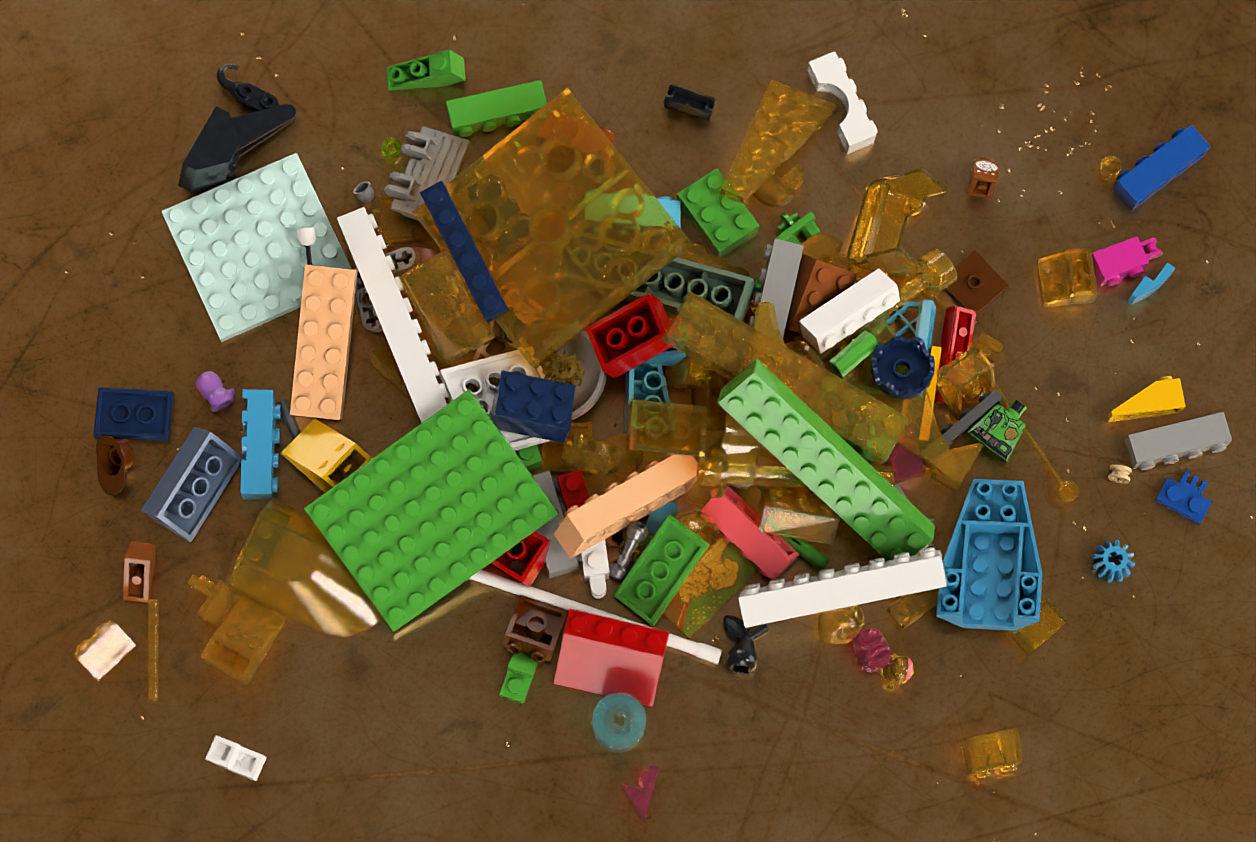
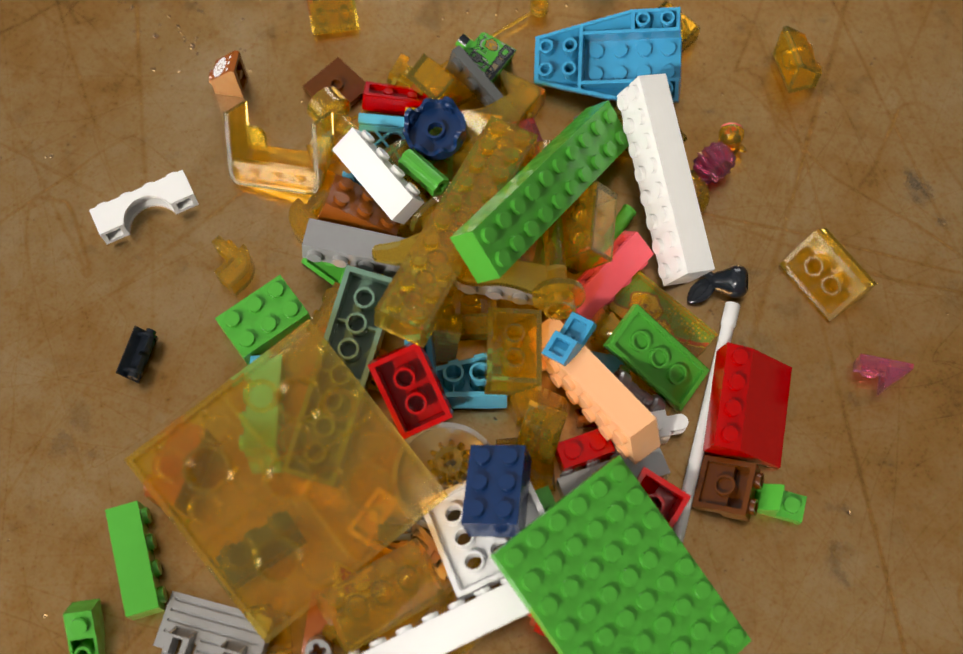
camera: 85 degrees left, 5 degrees down
dark blue plate [420,181,510,322] -> none
clear light blue wheel [591,693,646,753] -> none
clear yellow wing [720,79,839,203] -> none
bright green hips [776,212,820,245] -> none
none -> dark azure slope [542,311,597,366]
none -> clear yellow slope [780,228,877,321]

